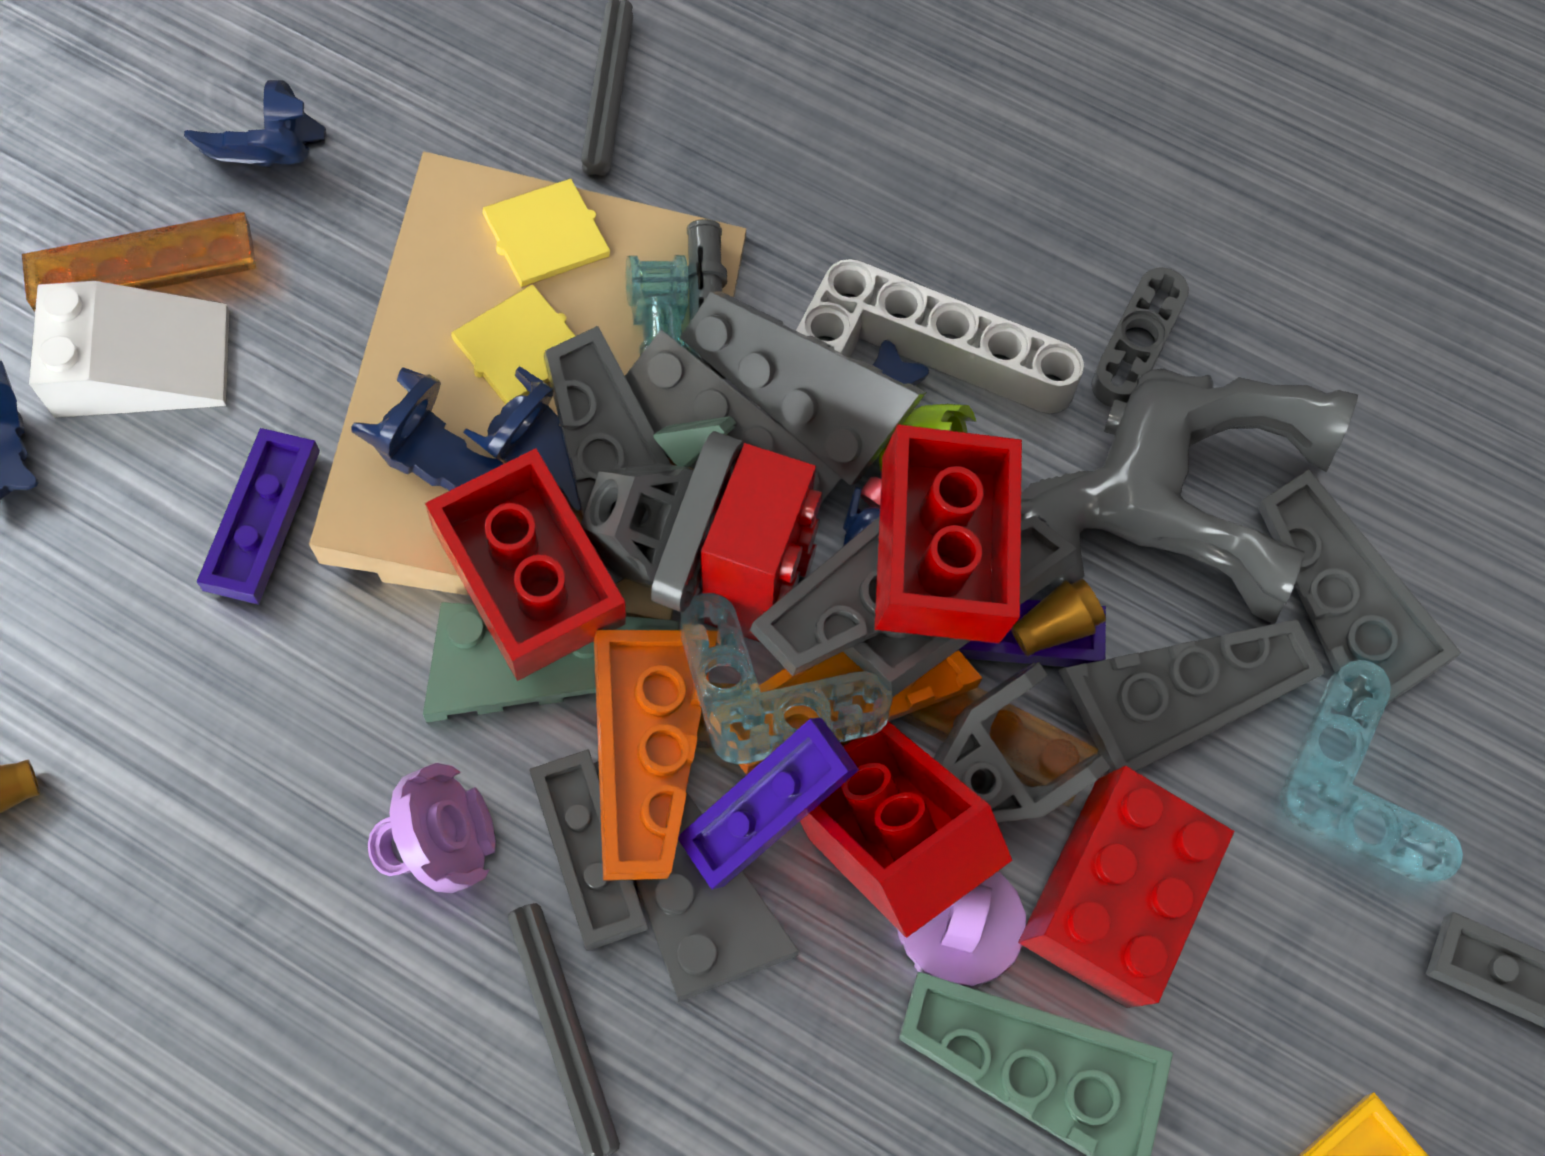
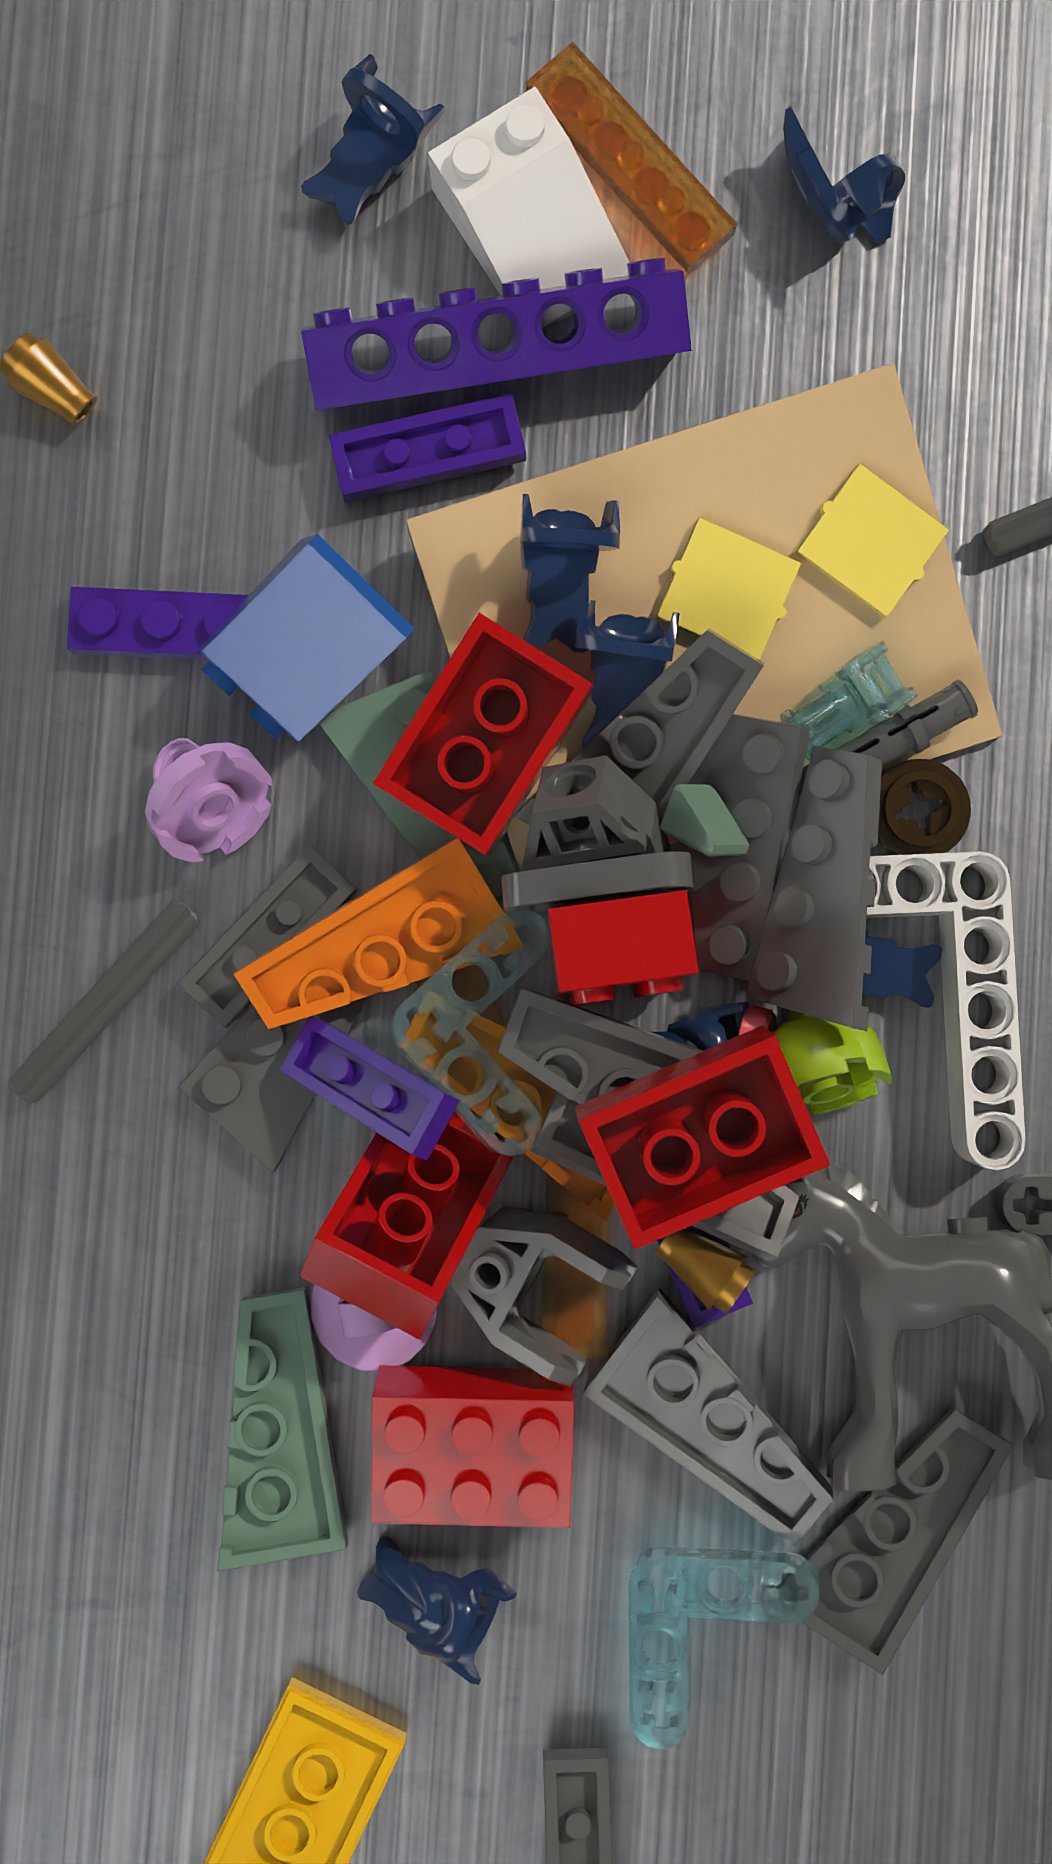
camera: 65 degrees right, 20 degrees up
none -> dark purple plate [67,586,248,660]
none -> slope [197,533,415,741]
none -> dark purple brick [301,258,692,410]
none -> dark blue hair [357,1536,517,1685]
none -> dark brown gear [878,759,971,855]

